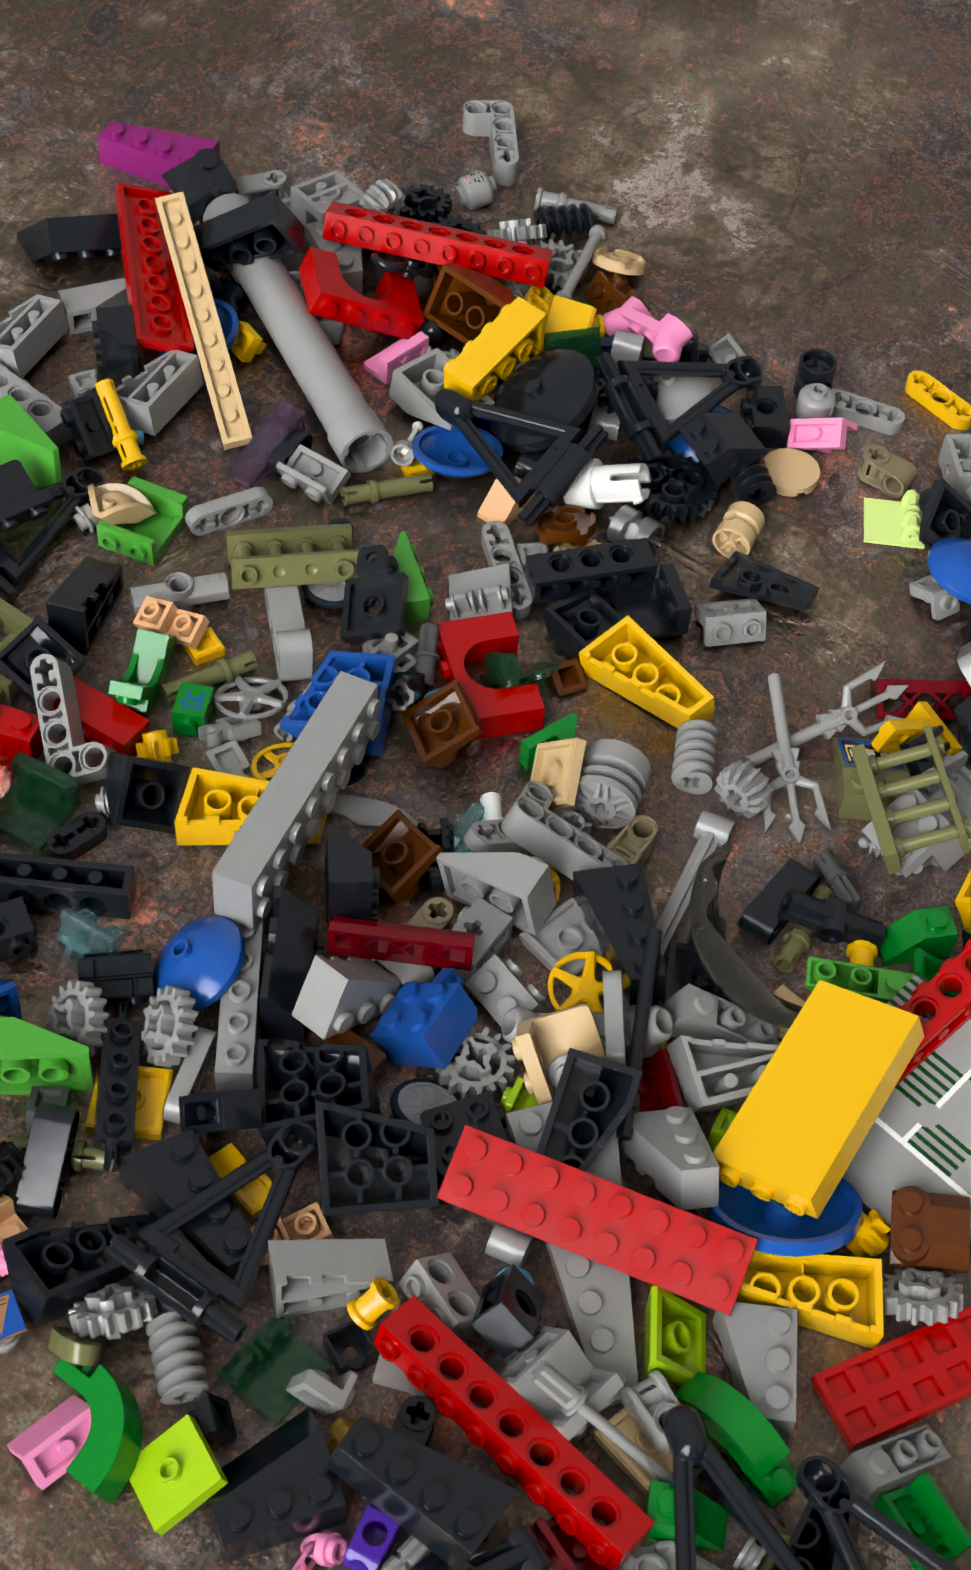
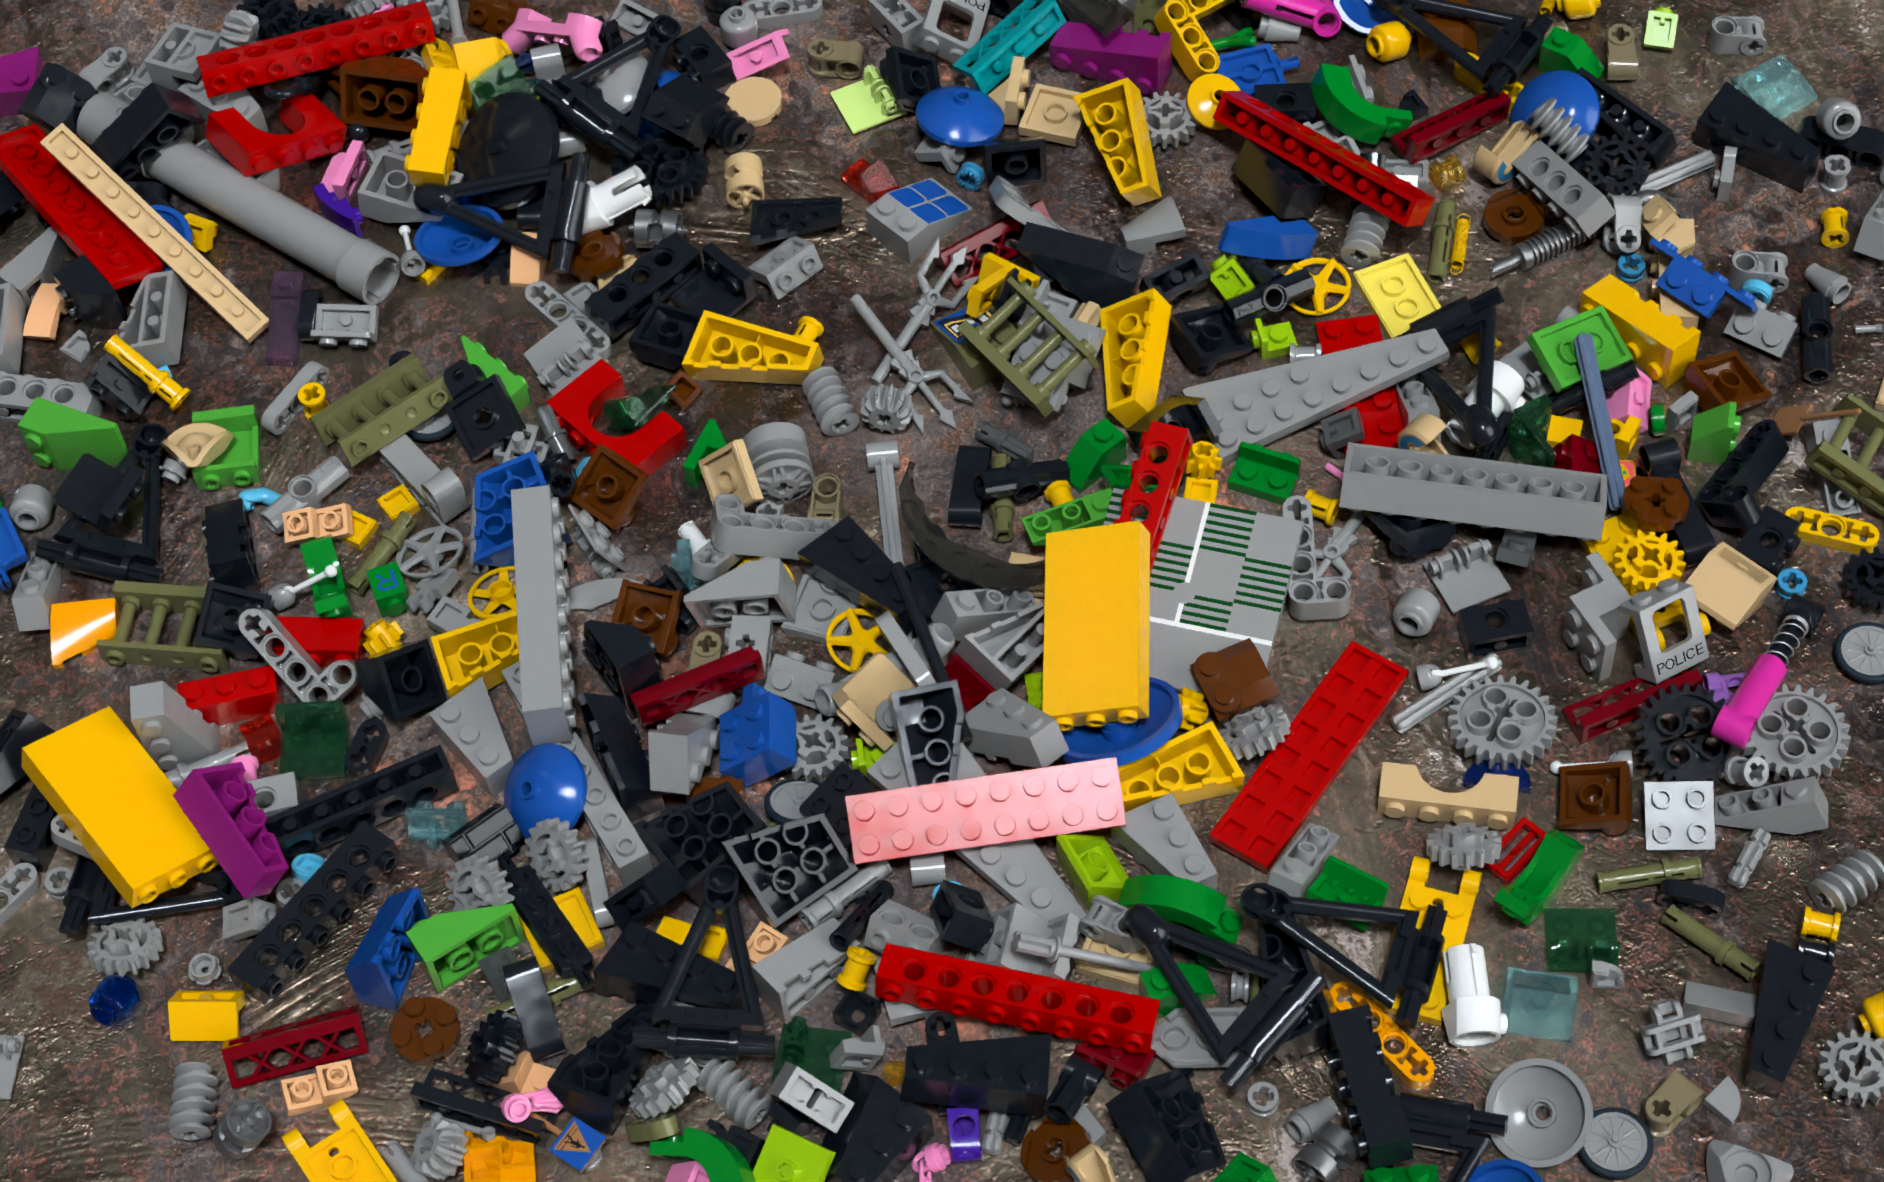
camera: 20 degrees left, 5 degrees up
olive pin [340,473,433,506] -> none
none -> light nougat slope [22,283,67,341]
none -> medium azure arm [238,487,282,511]
none -> hinge [268,565,337,611]
none -> yellow bush [298,382,330,421]
none -> dark purple slope [312,183,364,238]
none -> yellow tile [376,484,421,523]
none -> light grey wedge [429,677,514,798]
none -> black plate [483,240,511,286]
none -> light grey hinge [568,504,628,579]
none -> black plate [706,1119,766,1170]
none -> light grey brick [767,1062,855,1133]
none -> yellow bush [792,316,824,342]
none -> light grey pin [797,860,892,931]
none -> black pin [829,879,894,951]
none -> clear red slope [840,158,900,205]
none -> light grey slope [865,177,974,265]
none -> dark azure bush [955,162,986,191]

